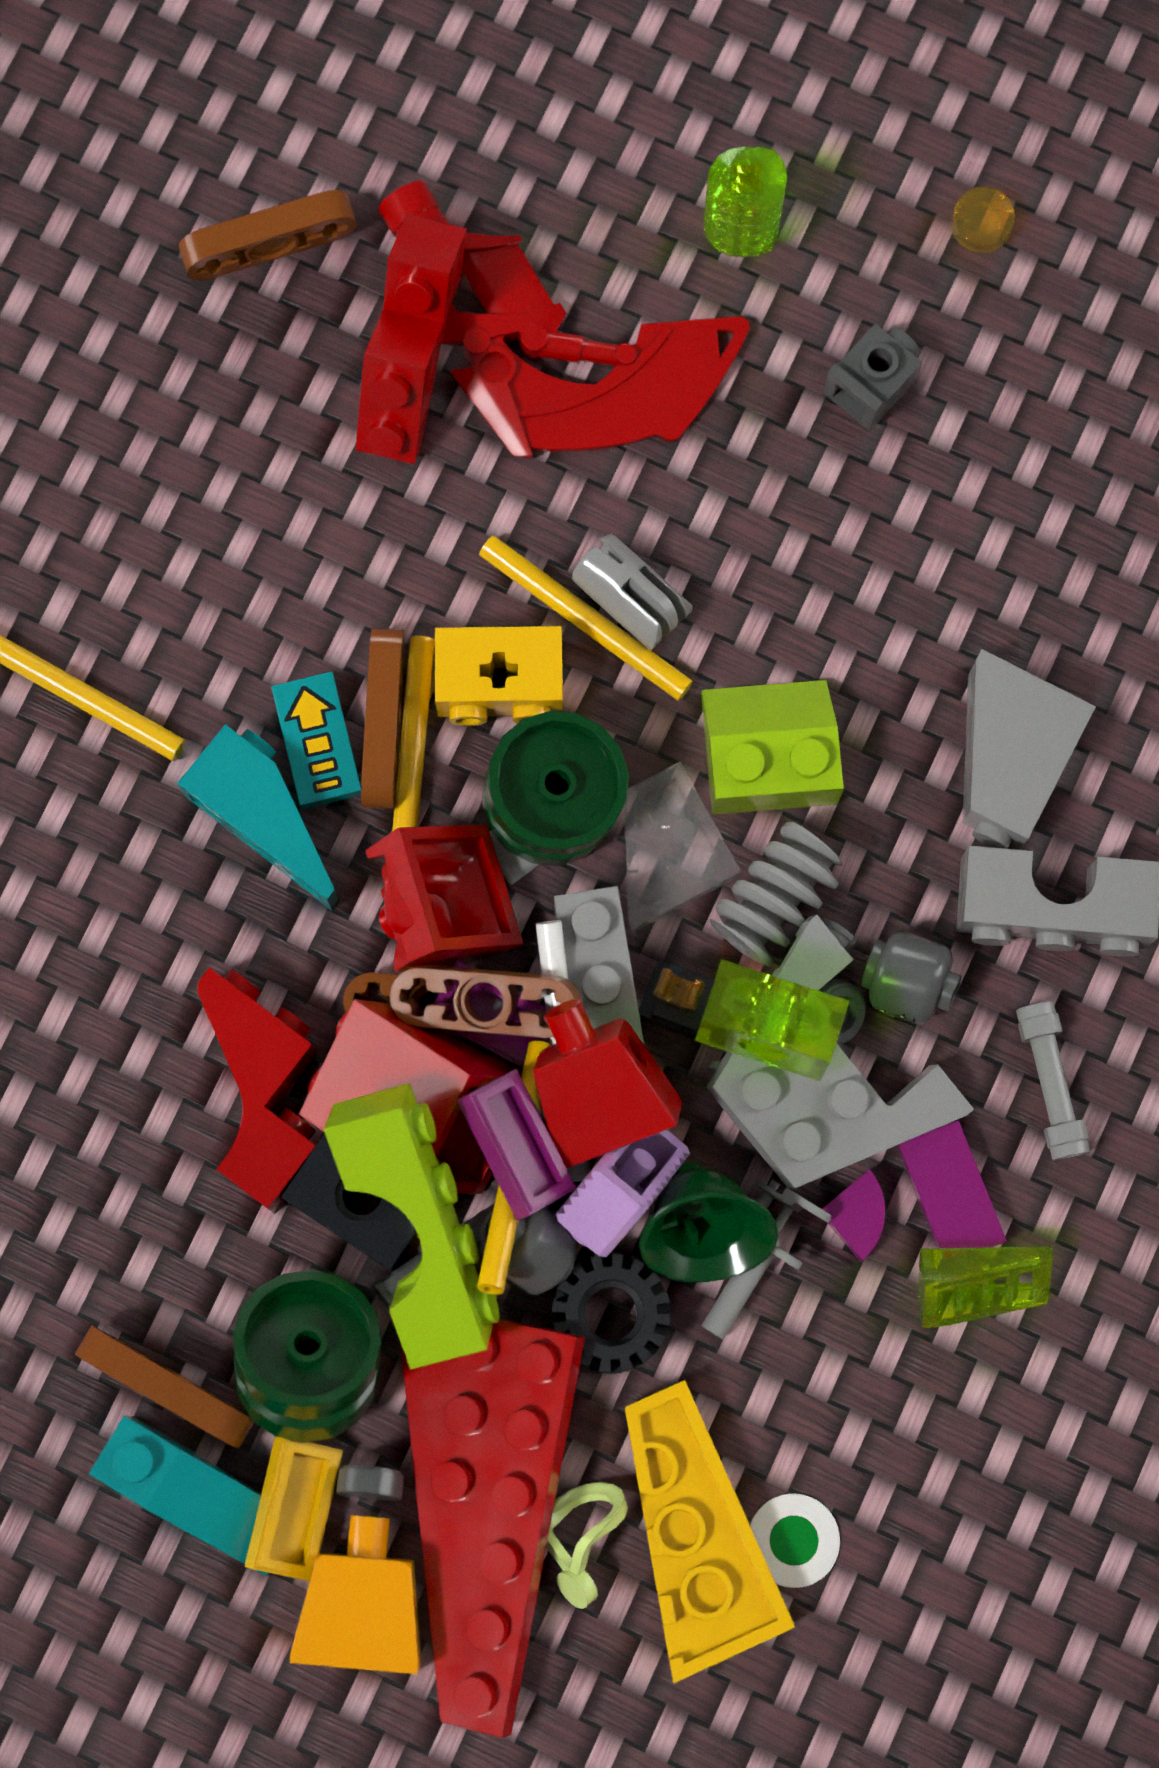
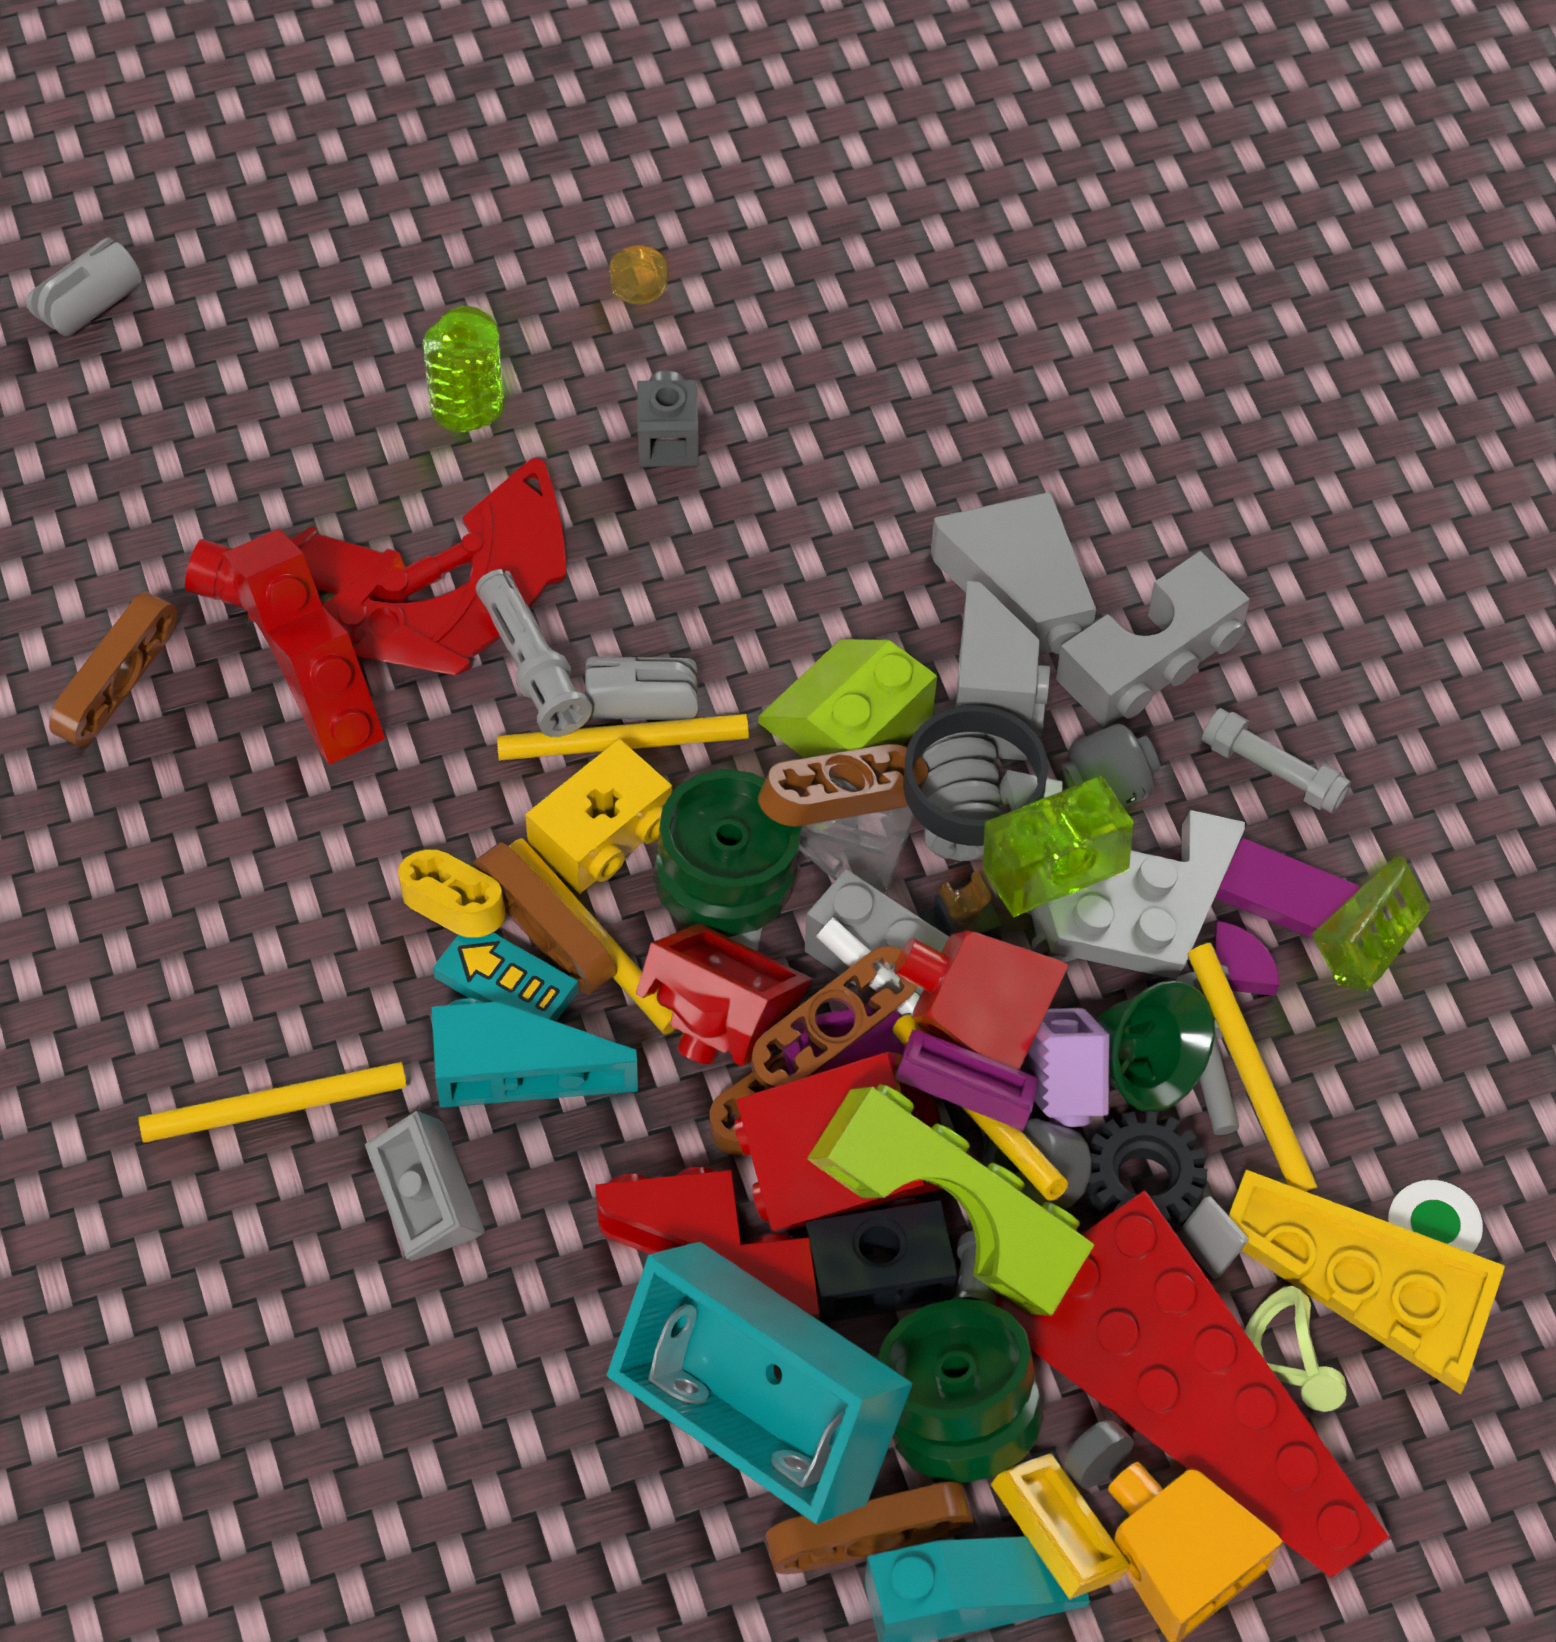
camera: 45 degrees left, 20 degrees down
none -> light grey slope [365,1111,485,1261]
none -> yellow beam [397,850,506,938]
none -> light grey pin [475,569,592,737]
none -> teal piece [606,1242,913,1524]
none -> dark orange beam [758,744,928,826]
none -> black tyre [903,705,1048,846]
none -> light grey slope [955,581,1050,761]
none -> light grey piece [1176,1196,1249,1279]
none -> yellow bar [1187,943,1318,1192]

